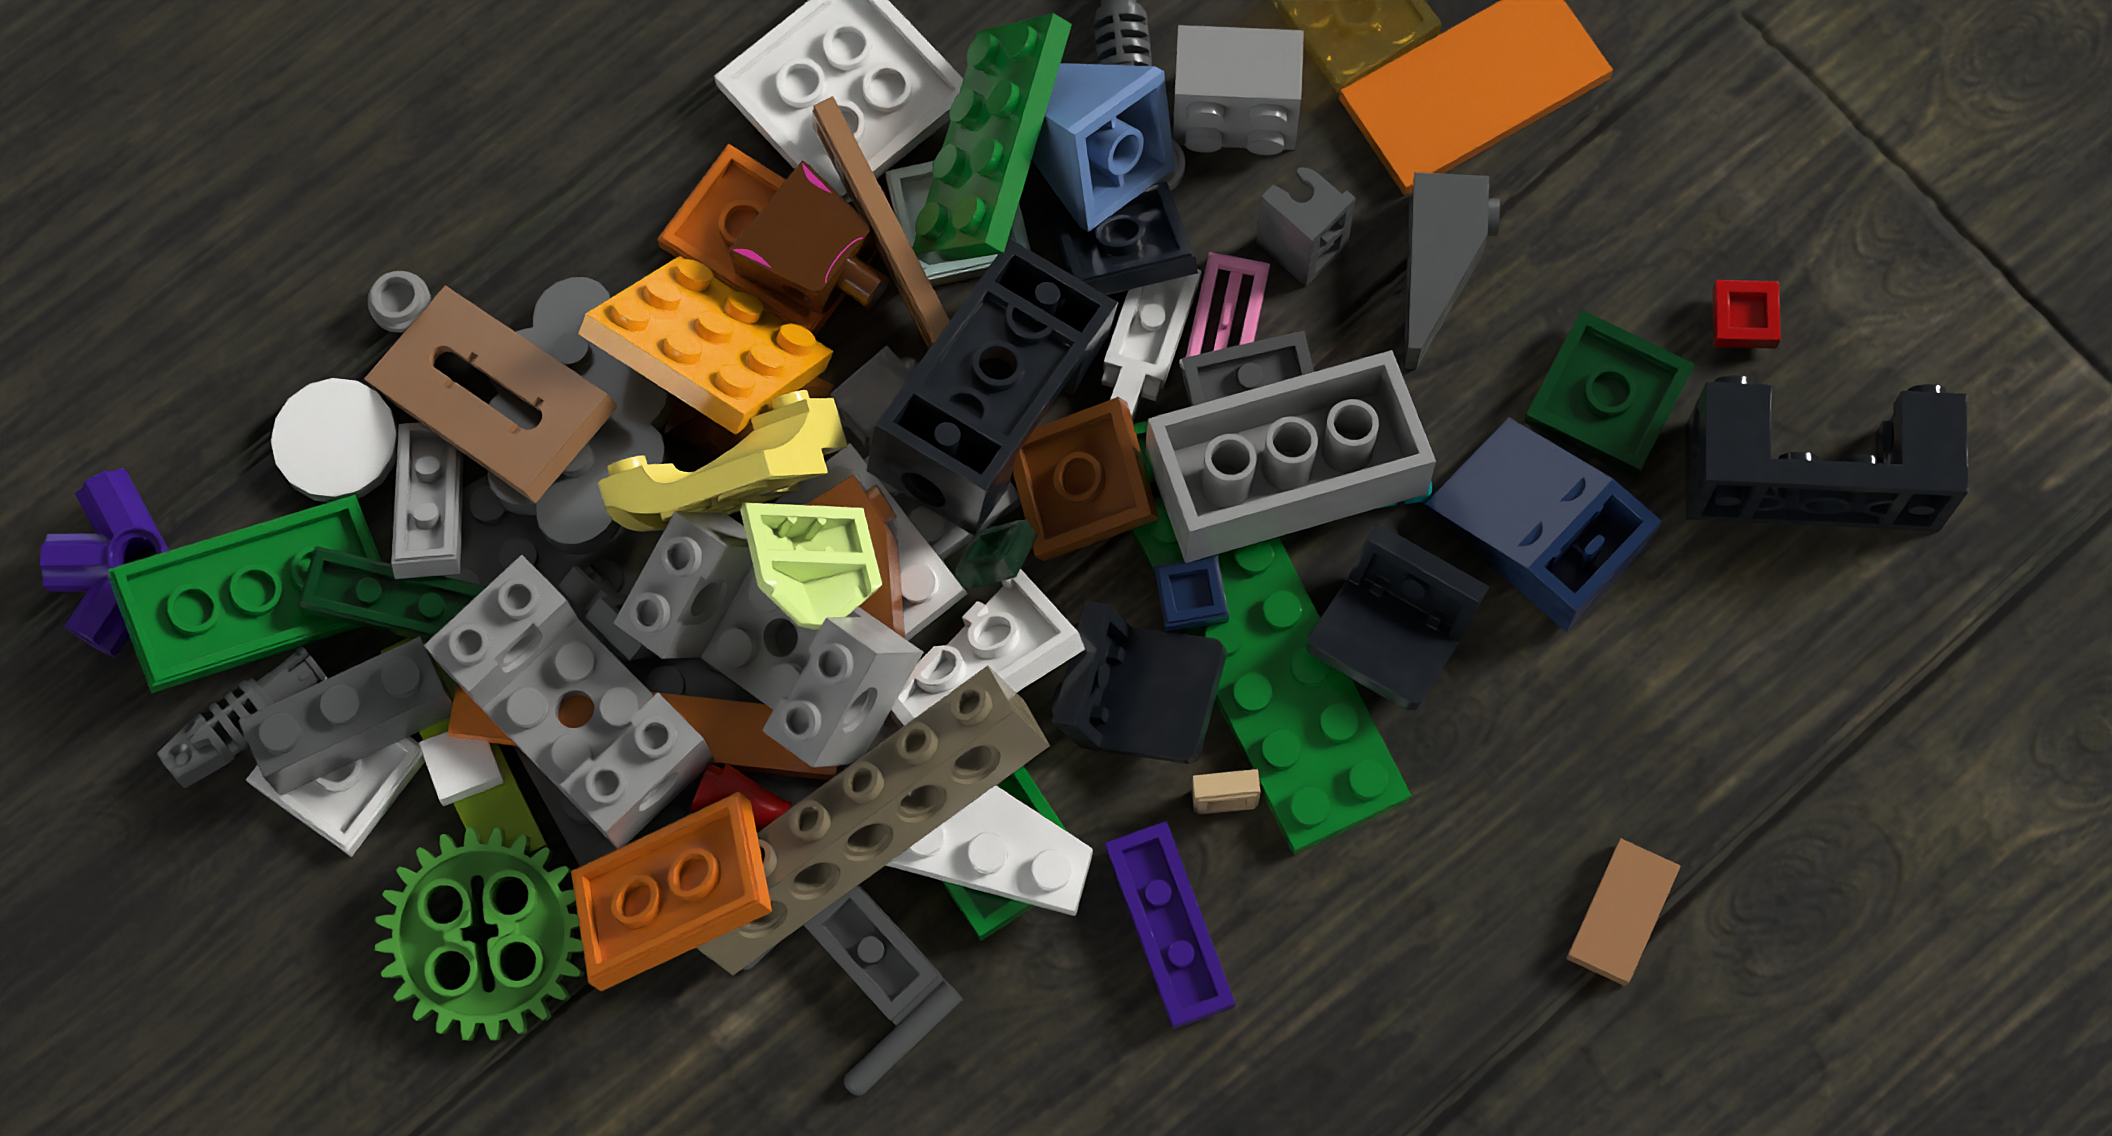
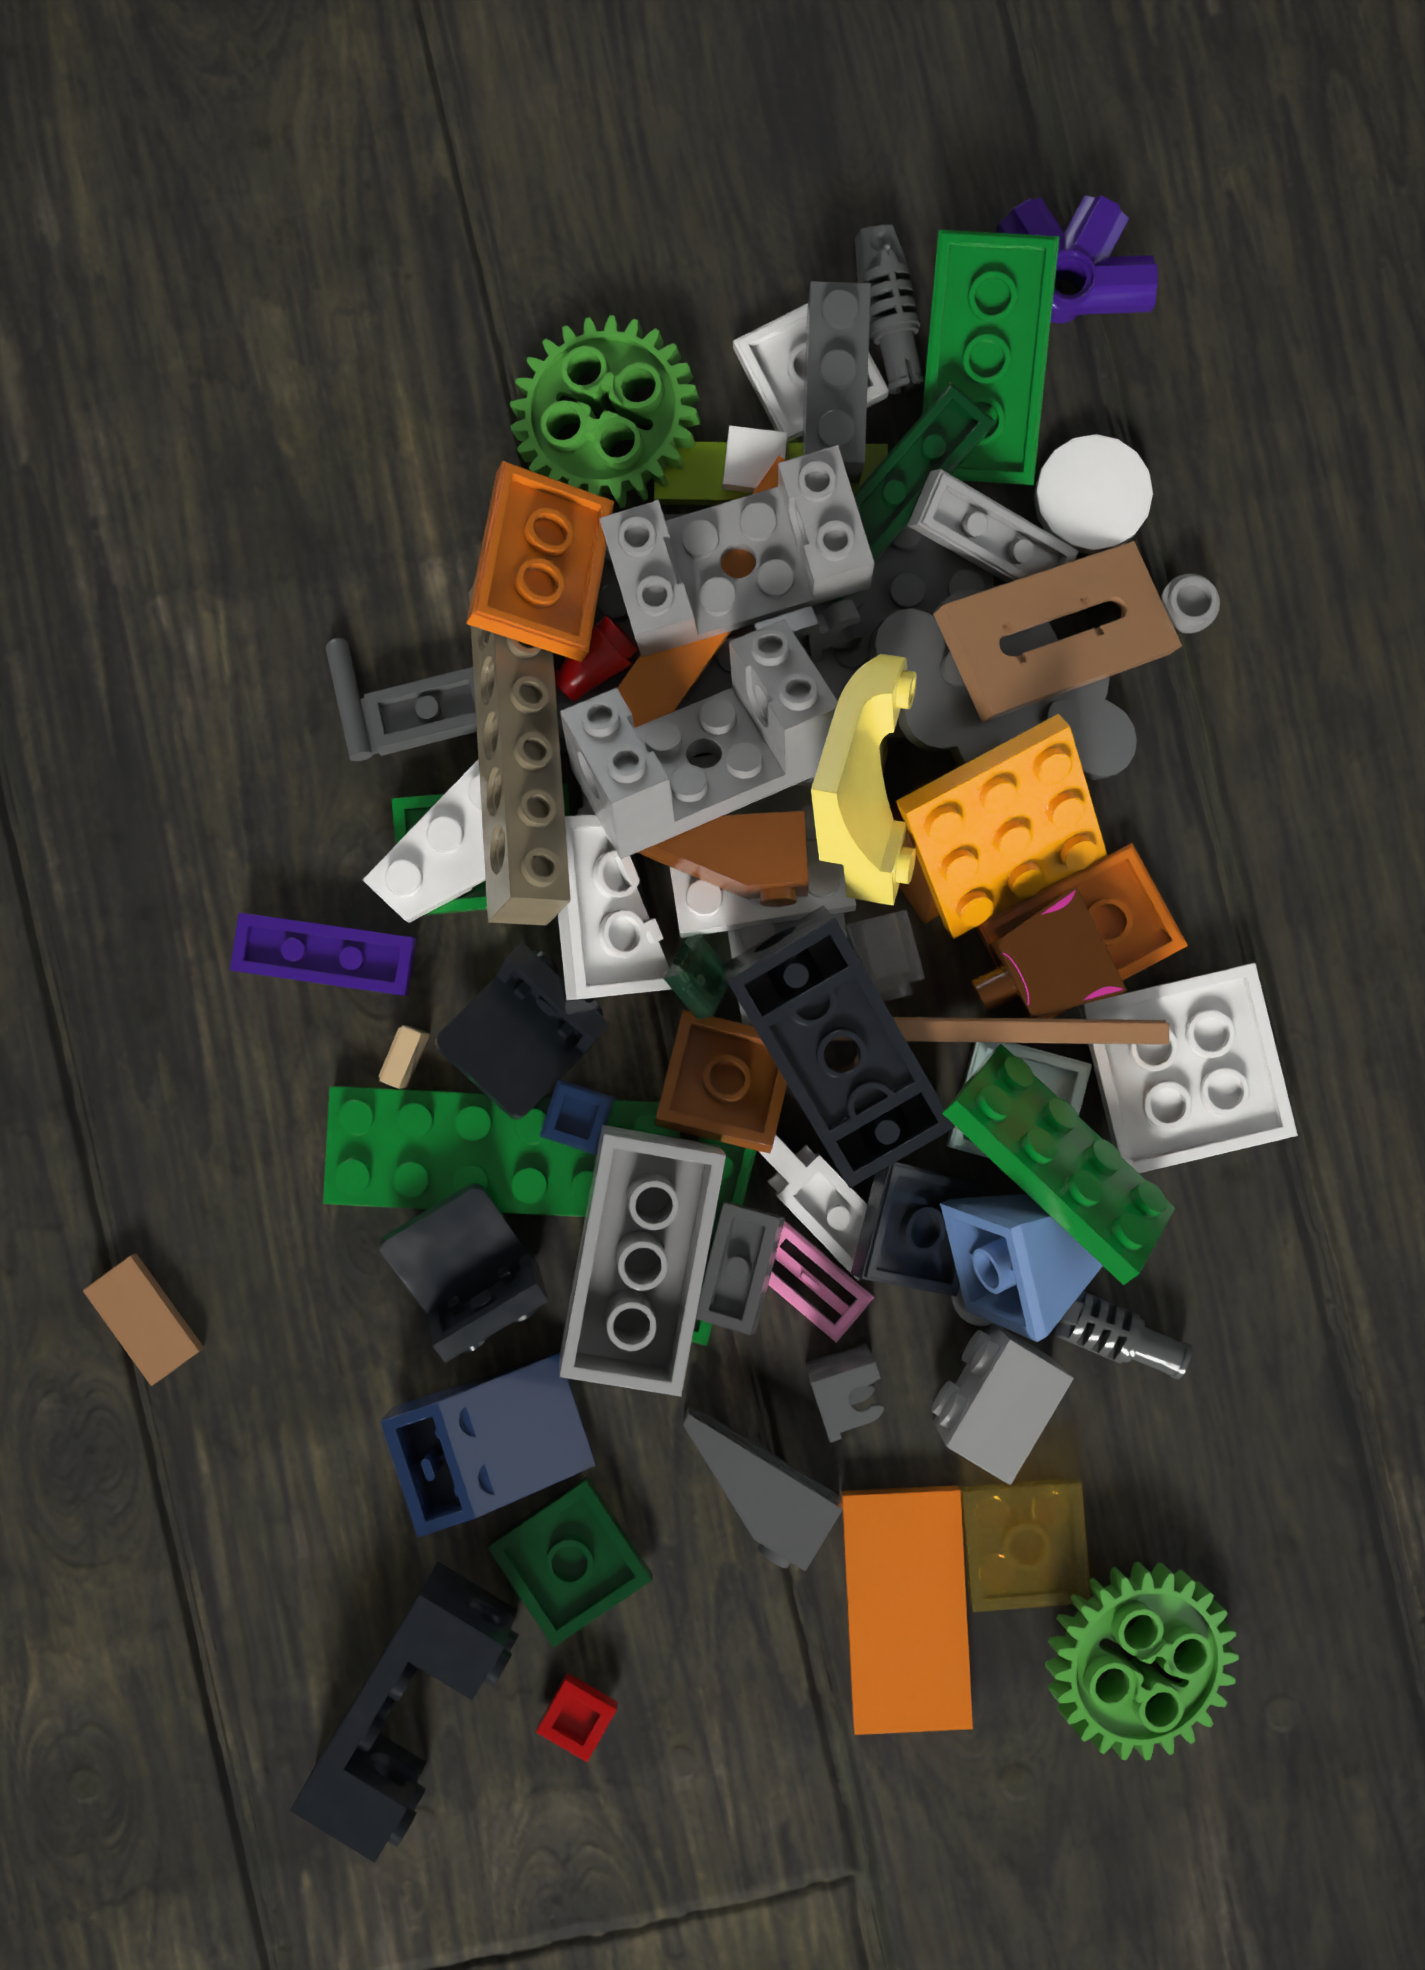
camera: 120 degrees right, 15 degrees up
yellowish green slope [740,503,882,630] -> none

